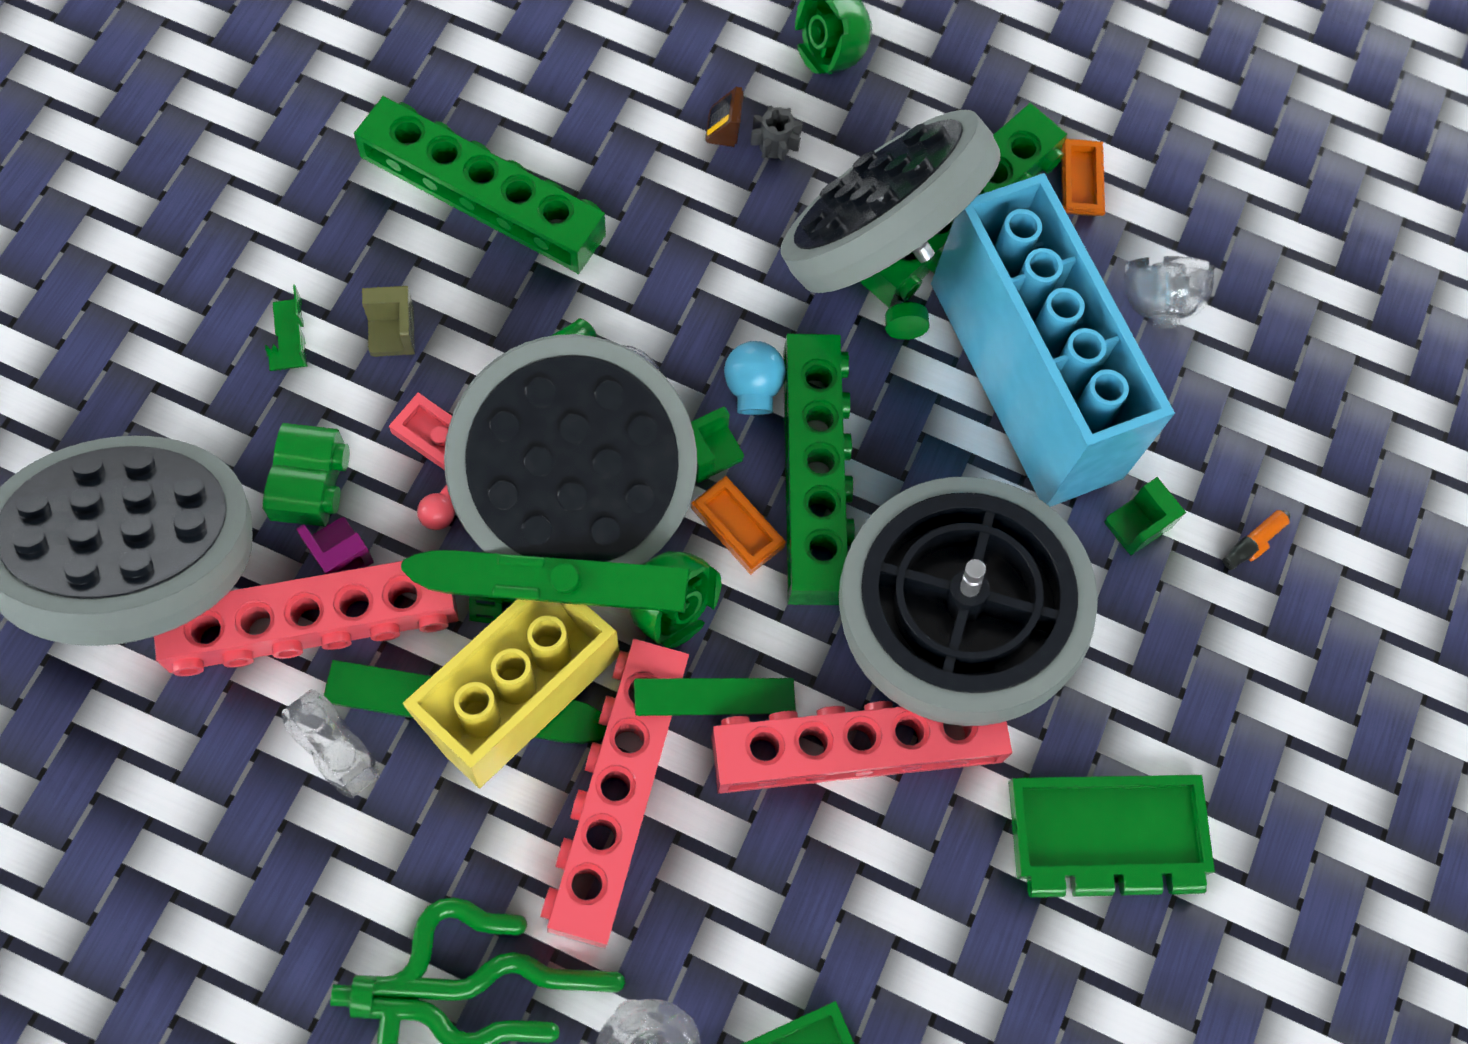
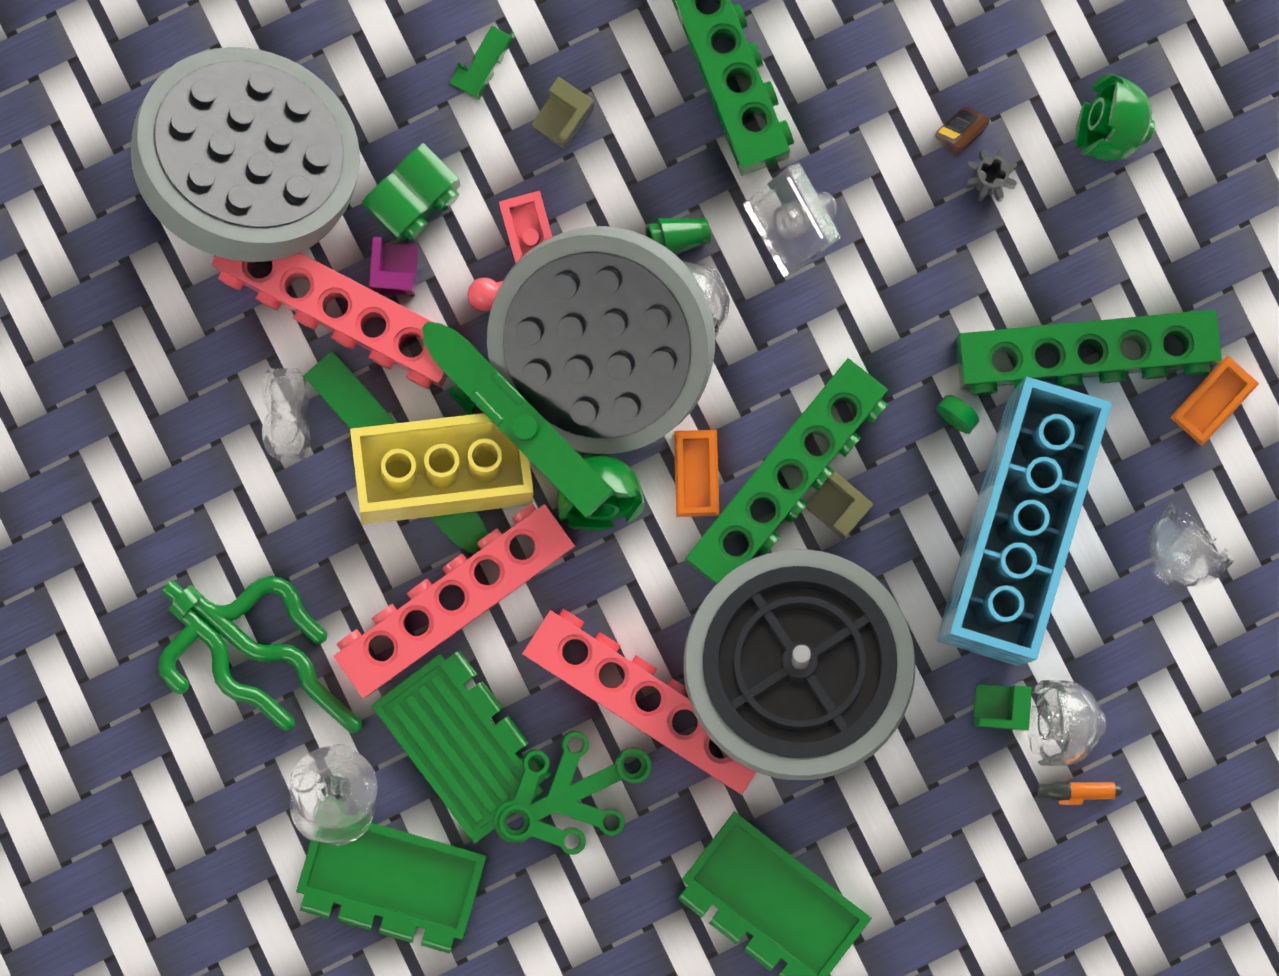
camera: 50 degrees right, 15 degrees up
green sticker [634,678,796,716] -> none
green panel [691,406,744,483] -> none
medium azure piece [724,341,786,415] -> none
wheel [780,110,1001,293] -> none
none -> green hinge [371,650,552,844]
none -> green plant [493,731,651,855]
none -> clear tile [743,163,841,277]
none -> olive panel [806,471,874,540]
none -> clear cylinder [1027,680,1106,766]

